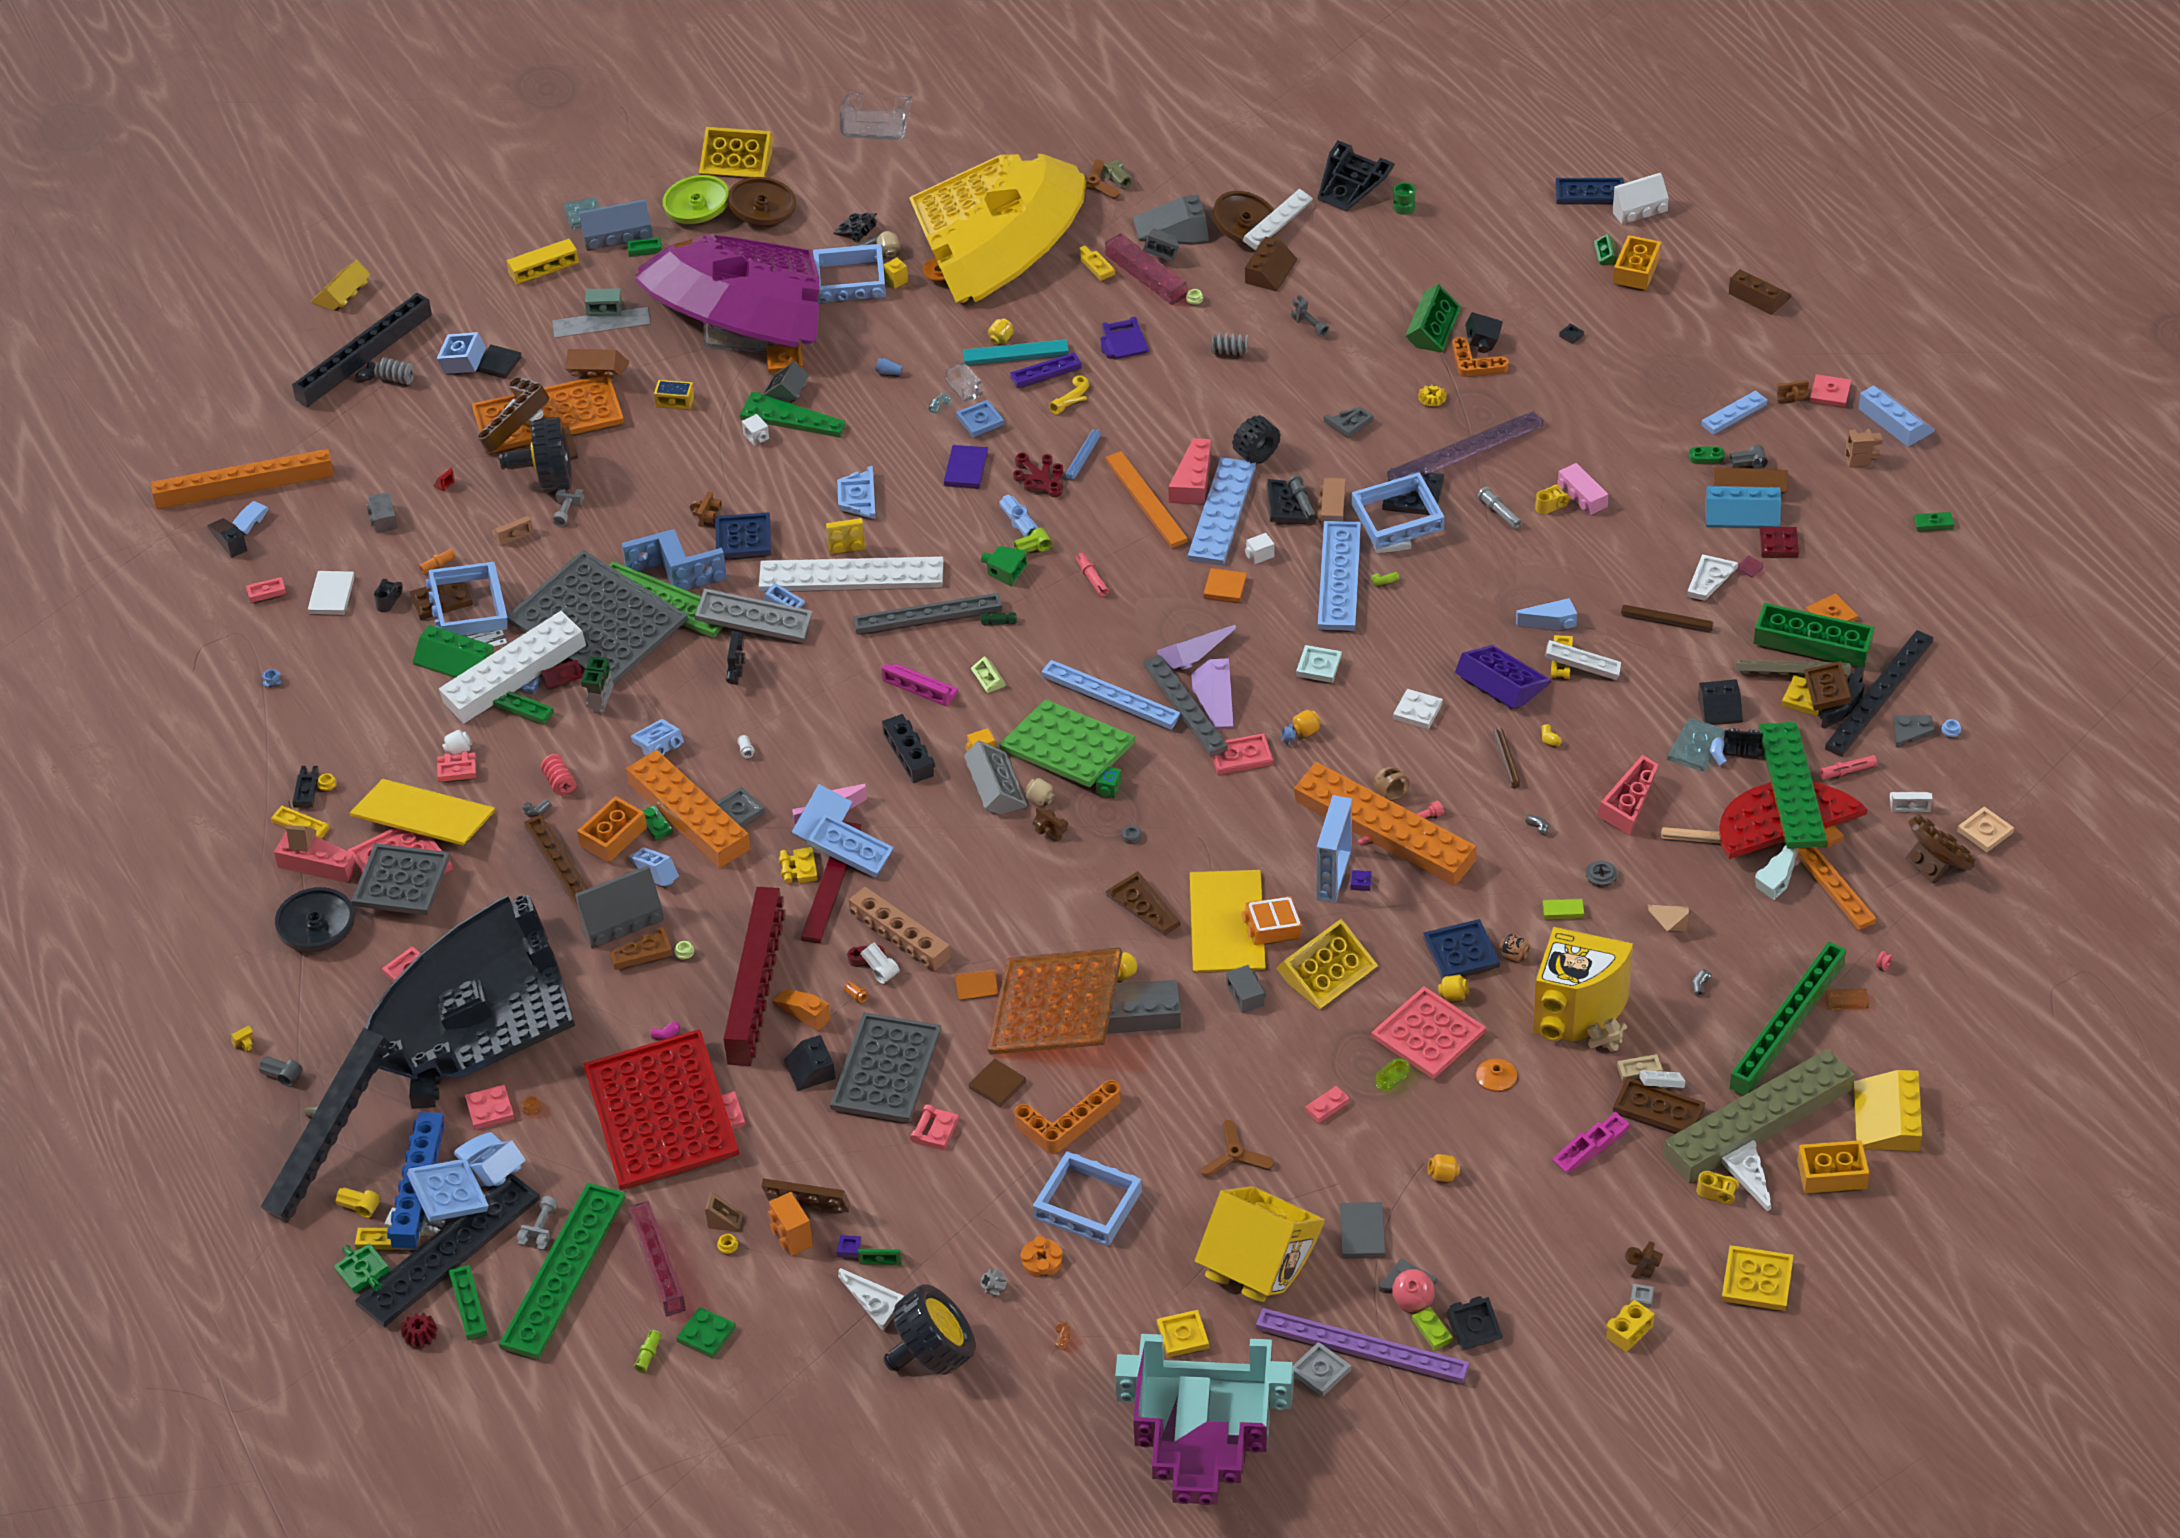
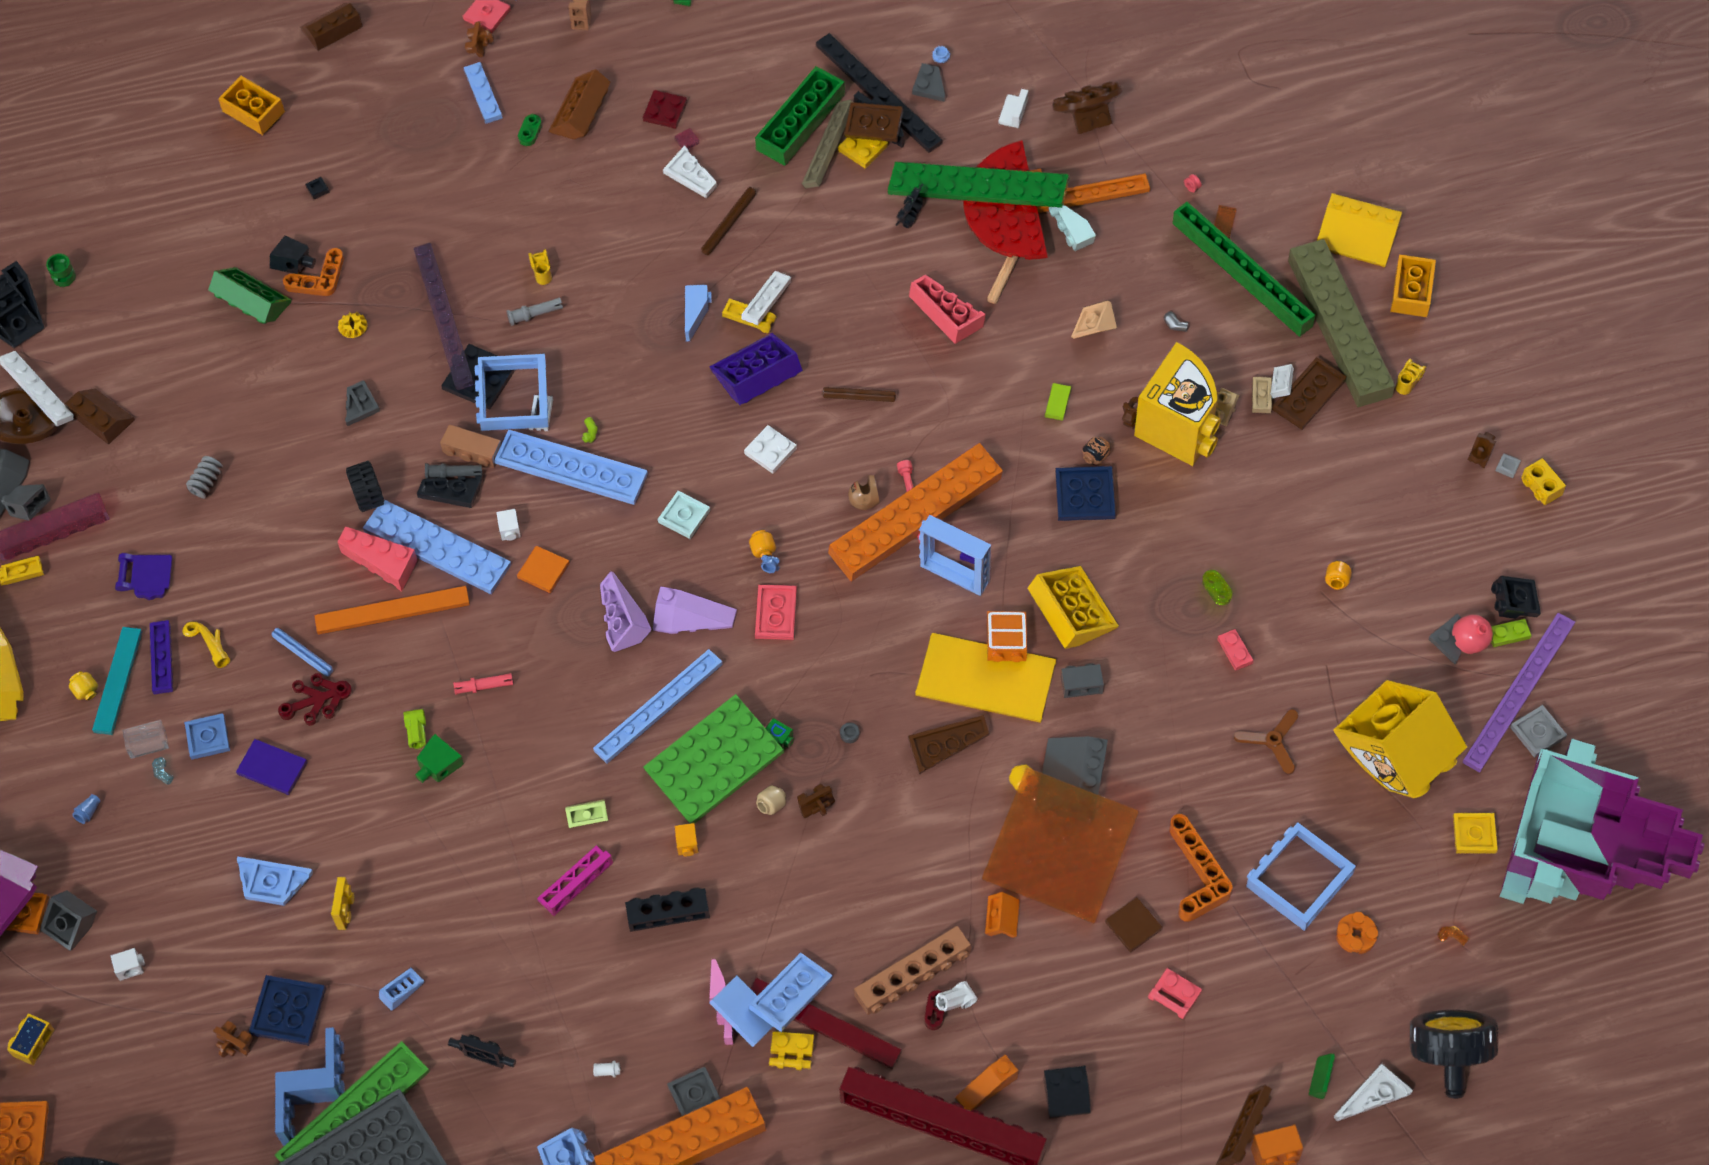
camera: 75 degrees left, 15 degrees up
light grey plate [695,588,812,643] -> none
green wing [740,392,846,438] -> none
white plate [759,557,944,592] -> none
dark grey plate [830,1012,942,1123] -> none
dark purple plate [837,1235,862,1258] -> none
orange pin [843,981,868,1003] -> none
dark grey plate [853,593,1002,634] -> none
light grey slope [964,740,1028,814] -> none
dark green axle [981,612,1017,625] -> none
light grey gear [981,1269,1007,1296] -> none
light blue piece [999,494,1038,537] -> none
dark grey plate [1143,655,1228,757] -> none
yellowish green plate [1186,289,1203,305] -> none
dark grey bar [1290,295,1329,337] -> none
dark grey tile [1340,1202,1385,1258] -> none
coral plate [1371,986,1486,1079] -> none
yellow head [1438,975,1469,1002] -> none
orange dish [1476,1059,1517,1092] -> none
flat silver arm [1525,814,1550,834] -> none
yellow arm [1541,724,1562,747] -> none
dark pink slope [1552,1112,1631,1174] -> none
dark blue tile [1555,178,1624,204] -> none
bright pink brick [1557,463,1608,515] -> none
dark grey gear [1586,861,1617,887] -> none
green slope [1594,233,1618,265] -> none
white slope [1613,173,1669,225] -> none
clear light blue tile [1667,718,1725,771] -> none
black slope [1698,679,1743,726] -> none
dark azure slope [1705,486,1781,528] -> none
light blue arm [1710,737,1727,766] -> none
white wing [1721,1140,1771,1211] -> none
yellow plate [1721,1245,1794,1311] -> none
dark grey piece [1729,445,1768,469] -> none
orange plate [1805,593,1858,622] -> none
coral pin [1819,755,1877,780] -> none
light nougat plate [1957,807,2014,852] -> none

